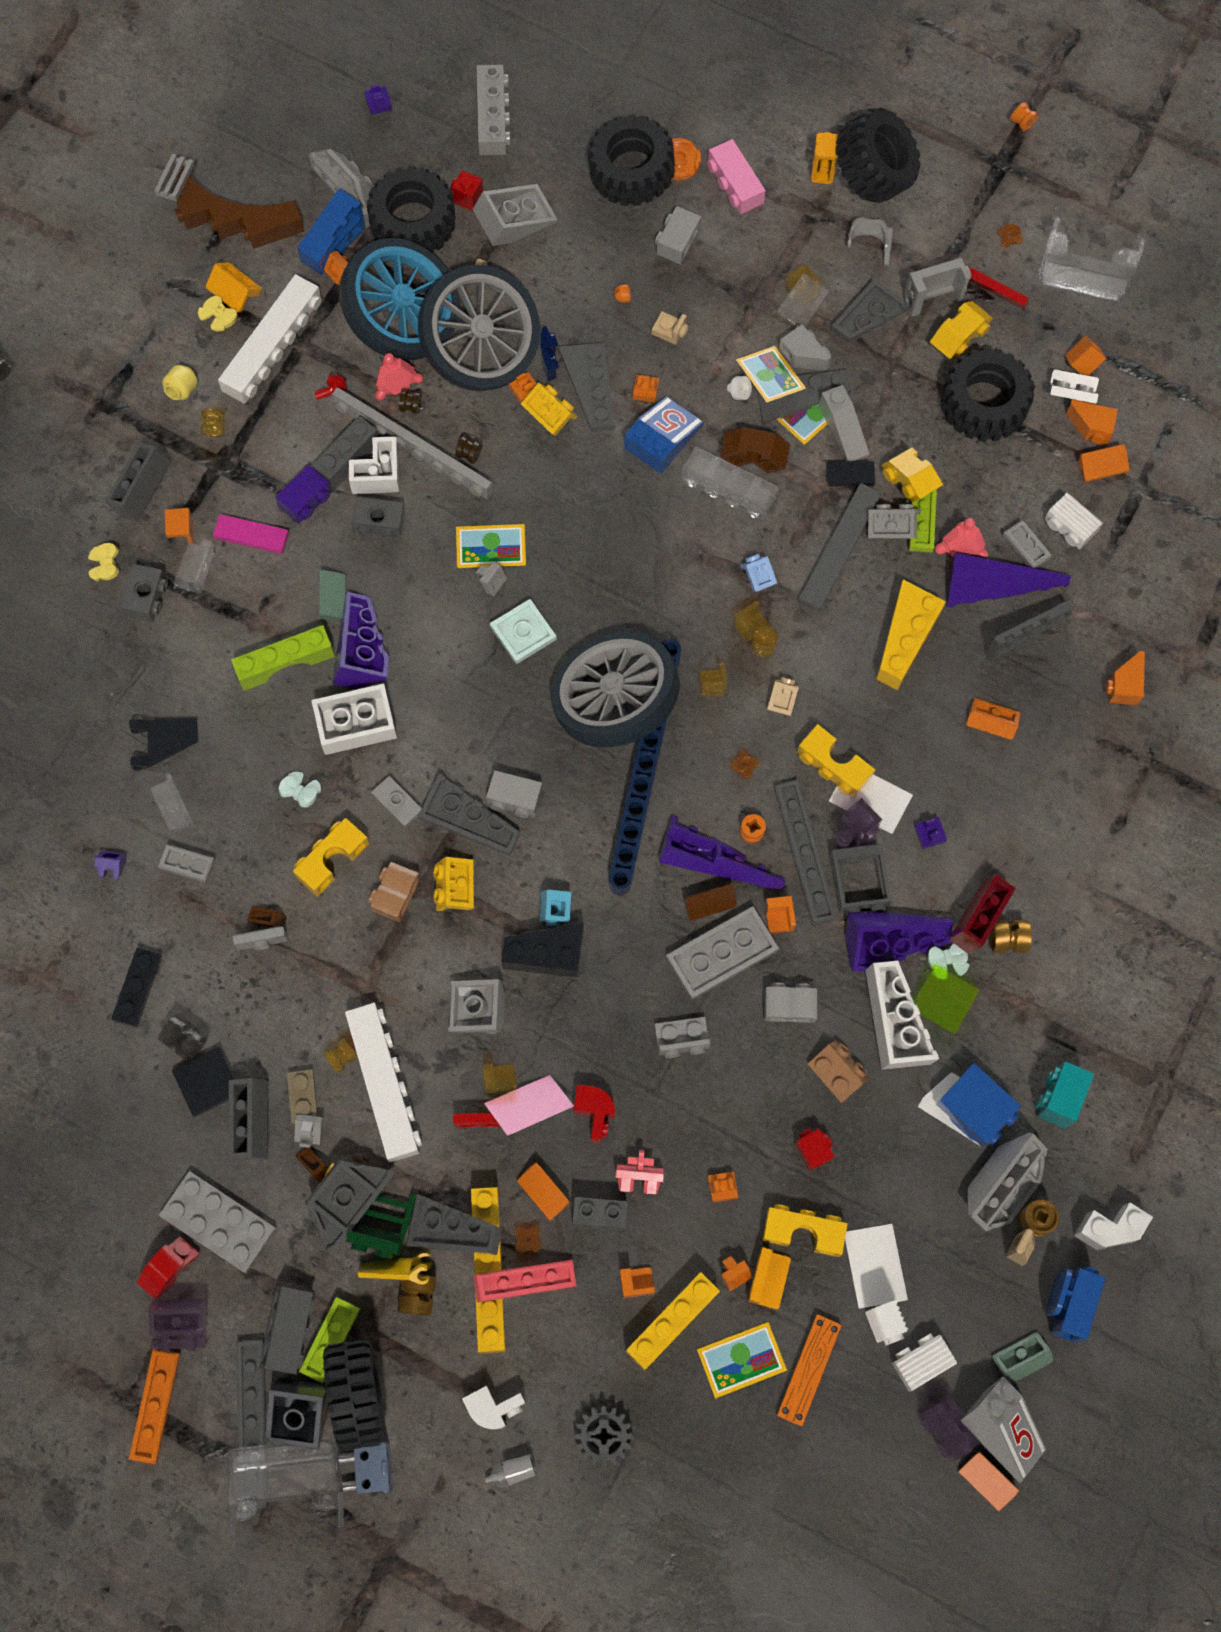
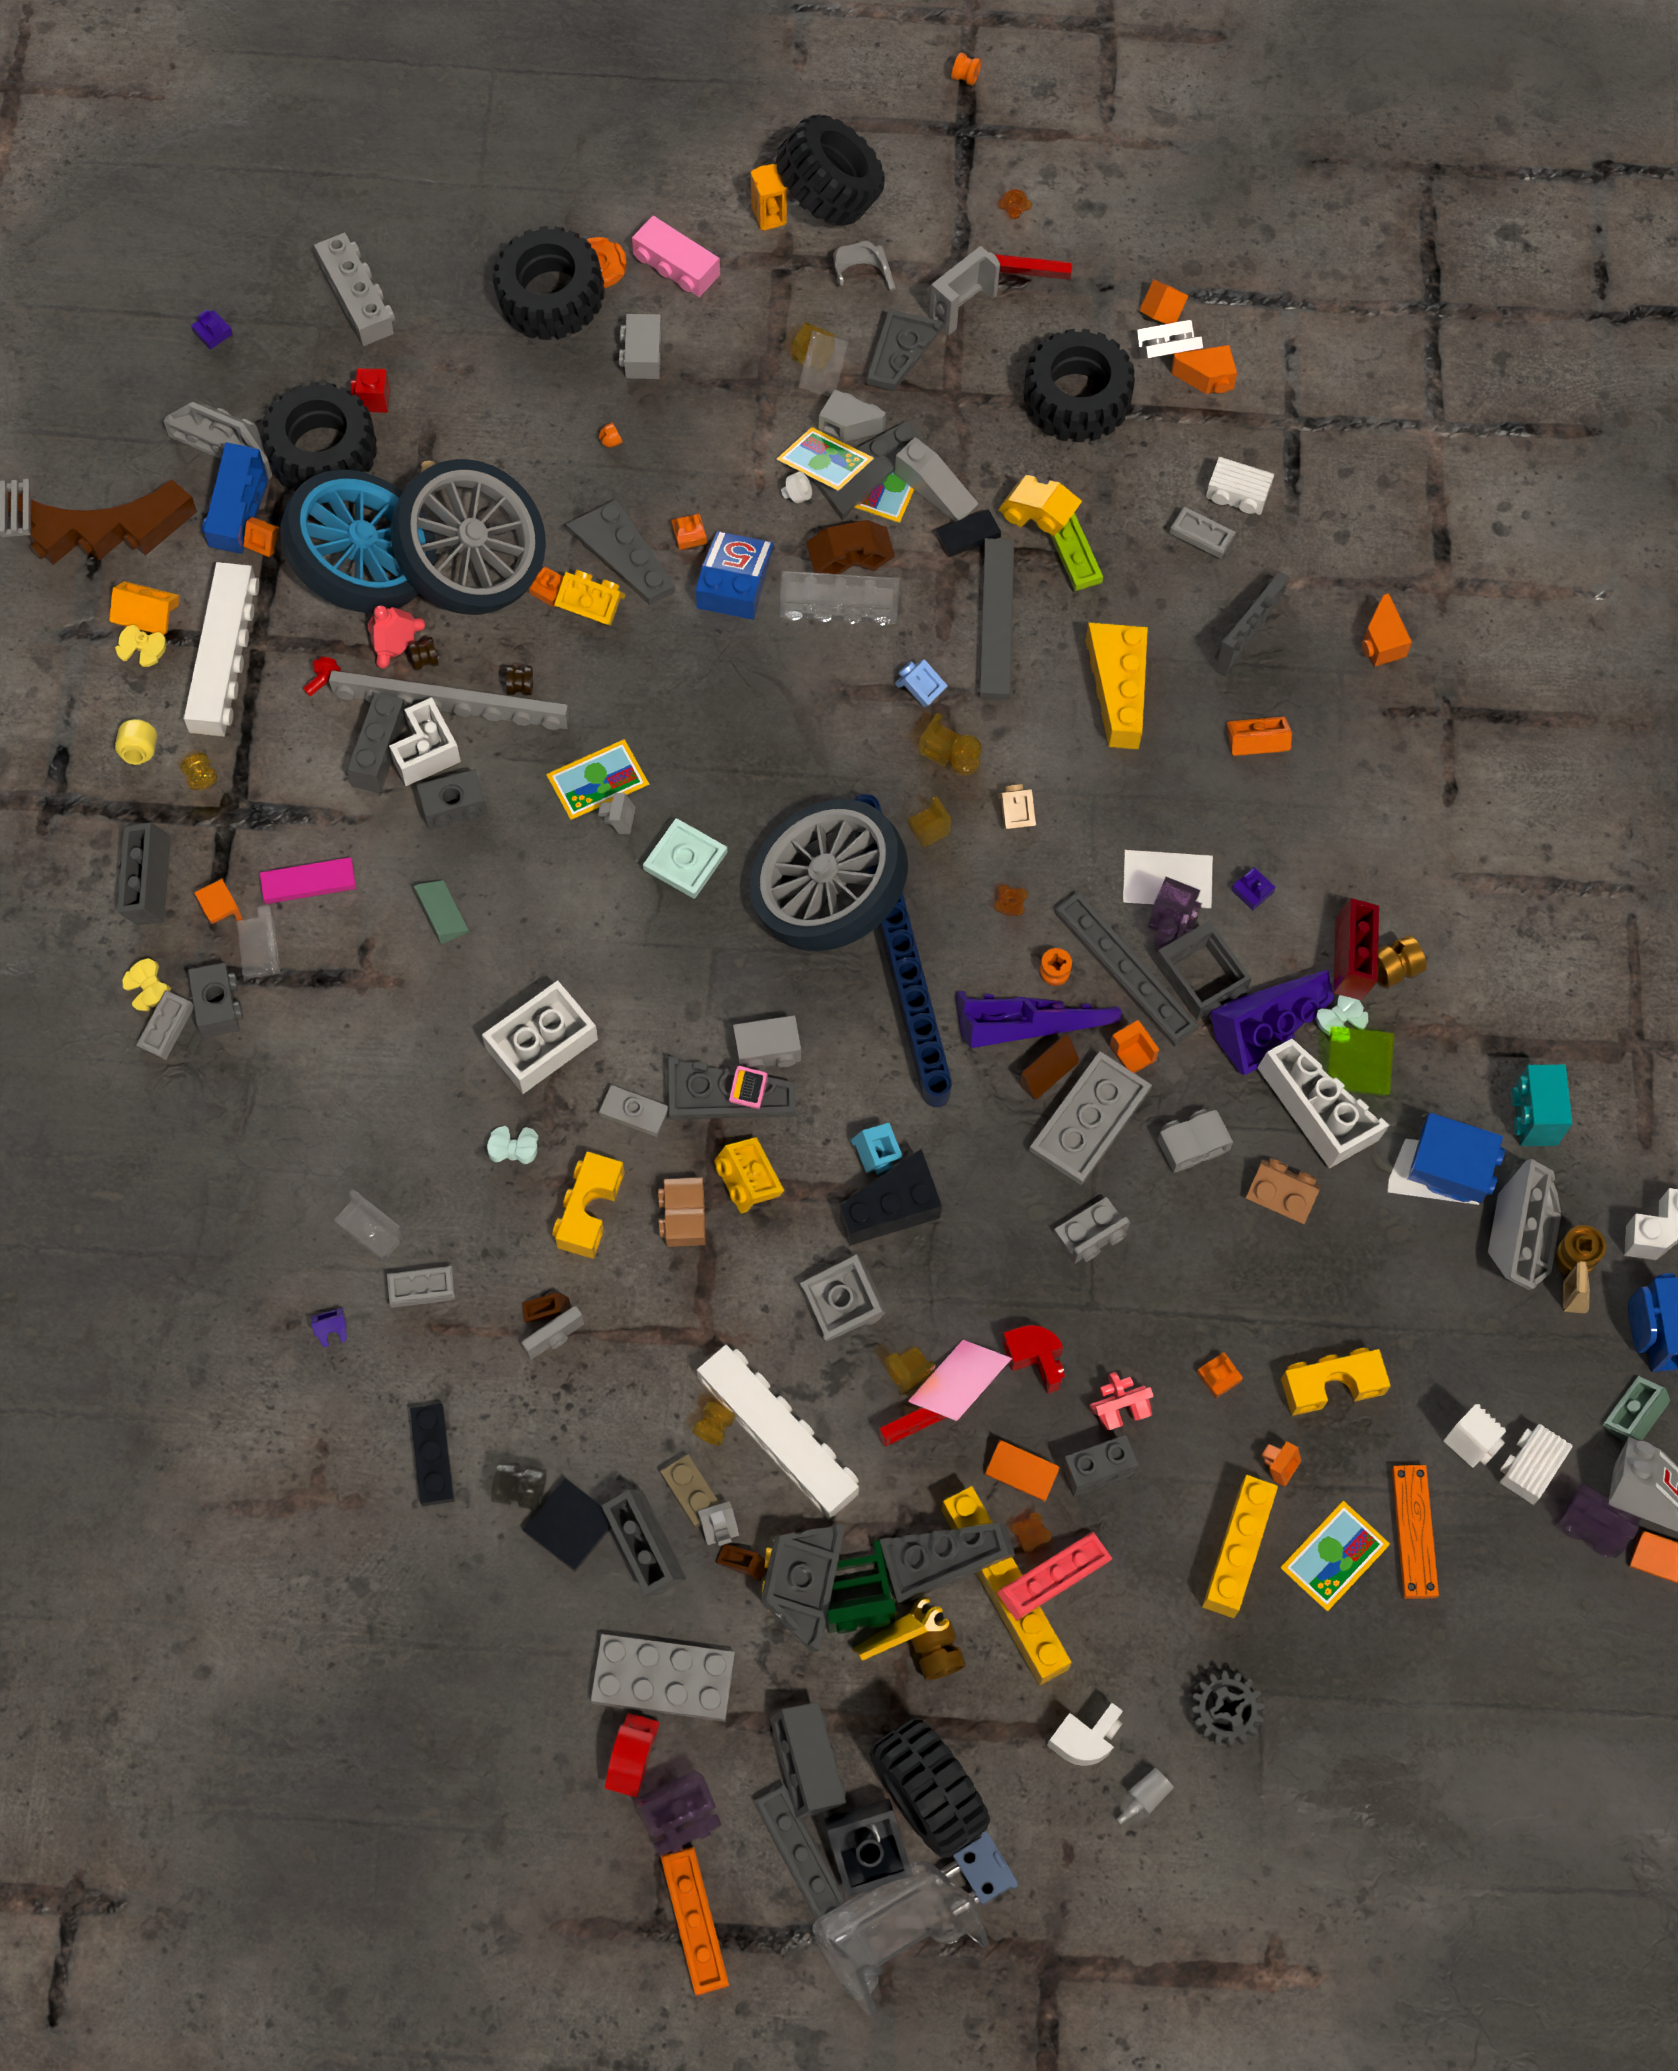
camera: 25 degrees left, 5 degrees down
black flag [129,718,198,771] -> none
lime arch [231,625,335,691] -> none
dark purple brick [275,465,332,524] -> none
lime plate [299,1297,361,1384] -> none
dark purple wedge [333,592,389,689] -> none
light grey slope [472,184,558,246] -> none
clear blue slope [540,326,559,382] -> none
orange panel [620,1267,655,1299] -> none
tan bracket [651,311,689,345] -> none
light orange panel [748,1247,791,1310] -> none
red brick [794,1128,835,1172] -> none
yellow arch [797,724,875,798] -> none
white sticker [845,1224,908,1309] -> none
light grey bracket [868,504,921,538] -> none
yellow brick [930,301,993,359] -> none
coral rock [935,518,989,559] -> none
dark purple wedge [946,553,1071,607] -> none
clear windscreen [1039,207,1147,302] -> none
orange slope [1077,444,1130,483] -> none
none -> light grey plate [136,990,194,1060]
none -> slope [729,1066,768,1110]

